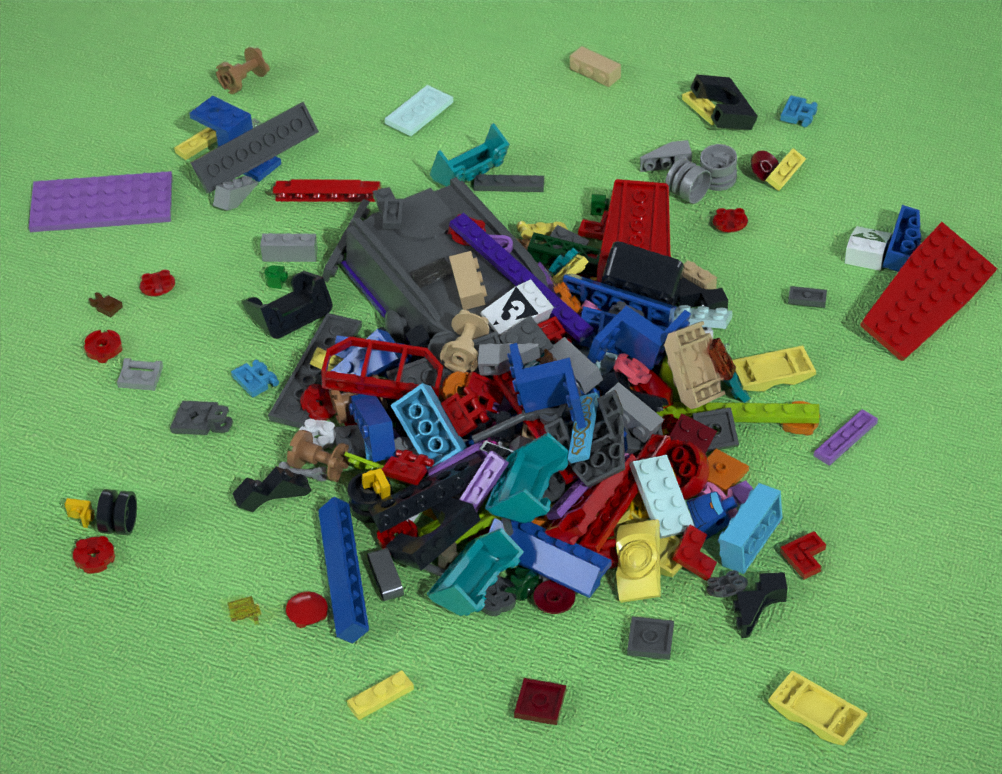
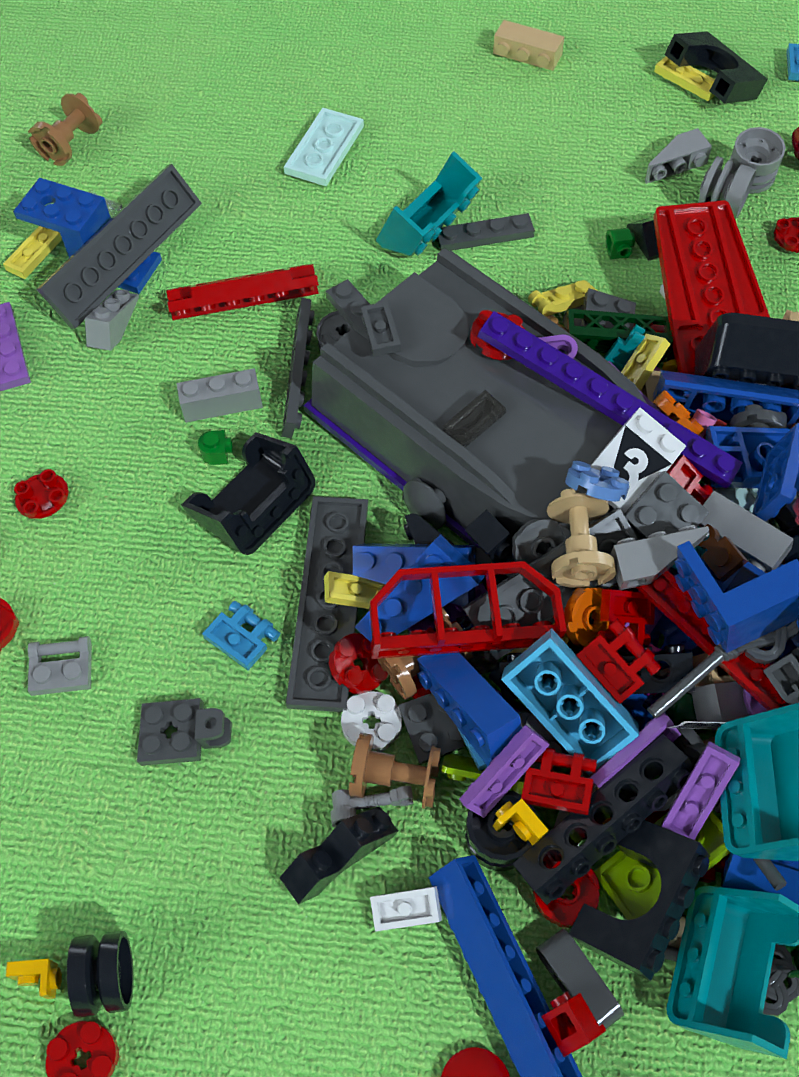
camera: 15 degrees left, 15 degrees up
tan brick [449,251,487,310] -> none
red plate [578,211,608,240] -> none
none -> white plate [370,886,442,932]
none -> medium lavender plate [459,725,550,818]
none -> red brick [541,991,606,1057]
none -> medium blue plate [565,461,630,502]

